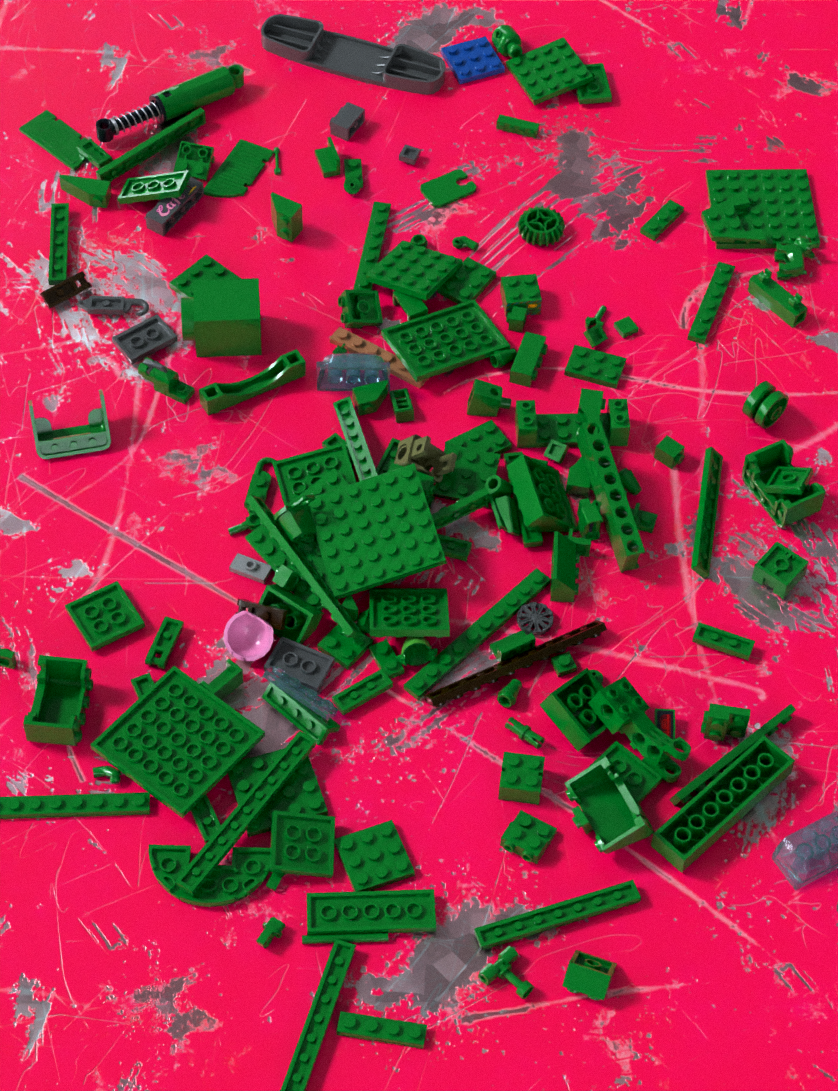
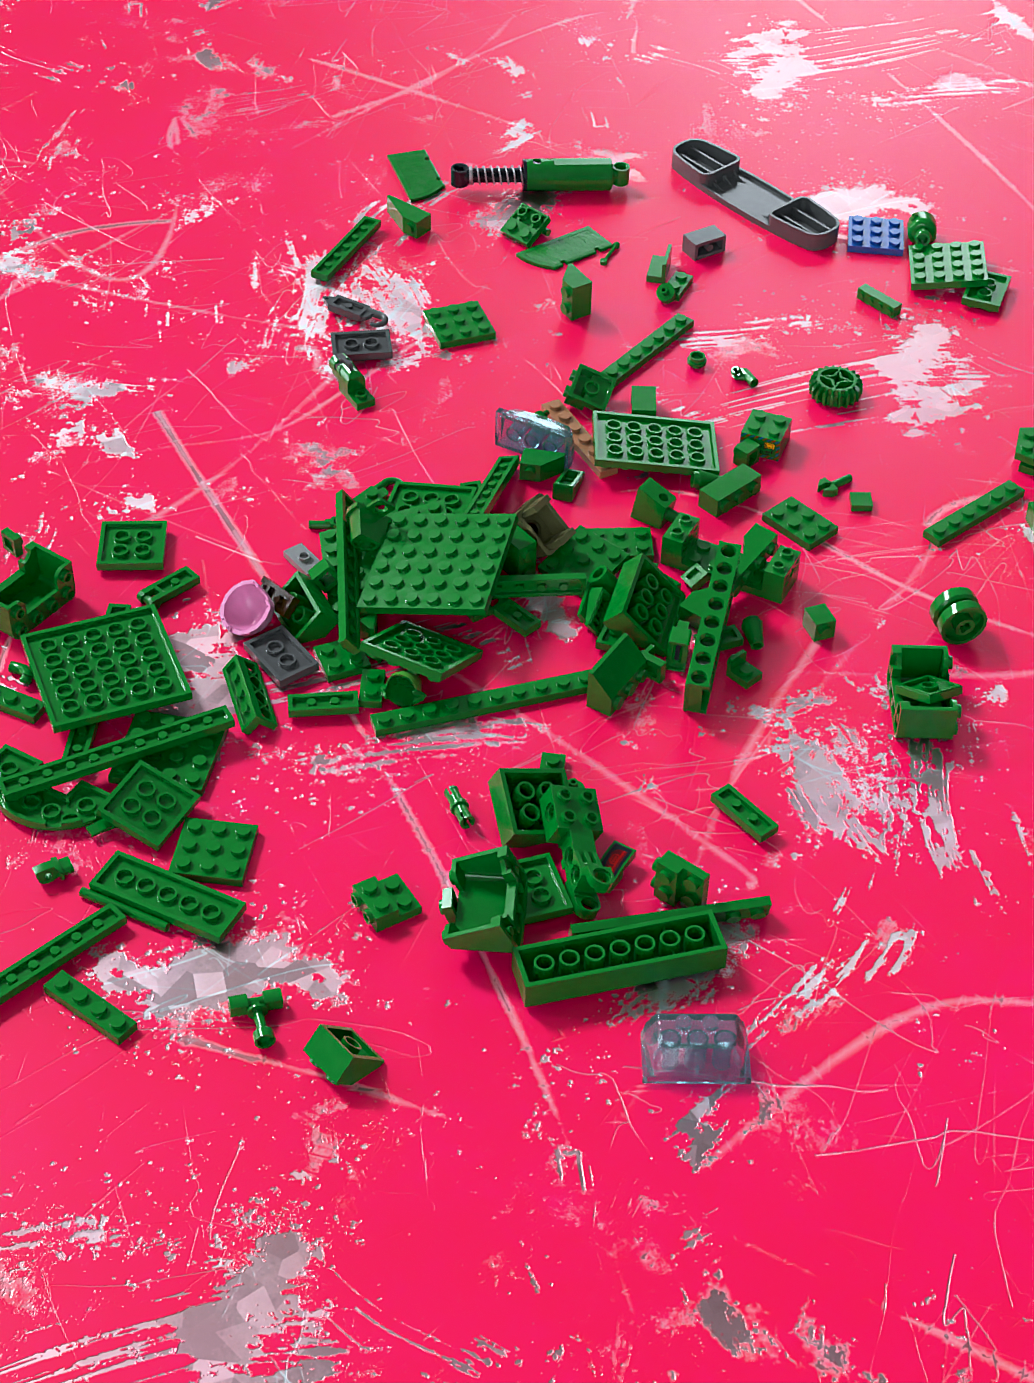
camera: 30 degrees right, 10 degrees down
green windscreen [28,389,111,459] -> none
dark brown plate [40,271,92,310] -> none
green plate [77,139,113,169] -> none
green plate [96,107,206,182] -> none
green plate [117,170,191,204] -> none
dark grey brick [145,177,204,237] -> none
green container [181,278,262,357] -> none
green arch [199,349,306,416] -> none
green panel [200,659,243,700] -> none
clear light blue plate [262,666,339,721] -> none
green plate [366,241,462,301] -> none
dark grey plate [399,144,421,165] -> none
green piece [420,169,476,208] -> none
dark brown plate [424,620,607,707] -> none
green plate [438,257,496,304] -> none
green plate [474,880,641,951] -> none
green panel [490,630,536,662] -> none
green cone [497,679,522,707] -> none
green piece [498,752,545,805] -> none
dark grey wheel [517,602,553,635] -> none
green plate [583,323,608,348] -> none
green plate [640,200,684,241] -> none
green plate [691,447,723,578] -> none
green piece [752,542,808,599] -> none

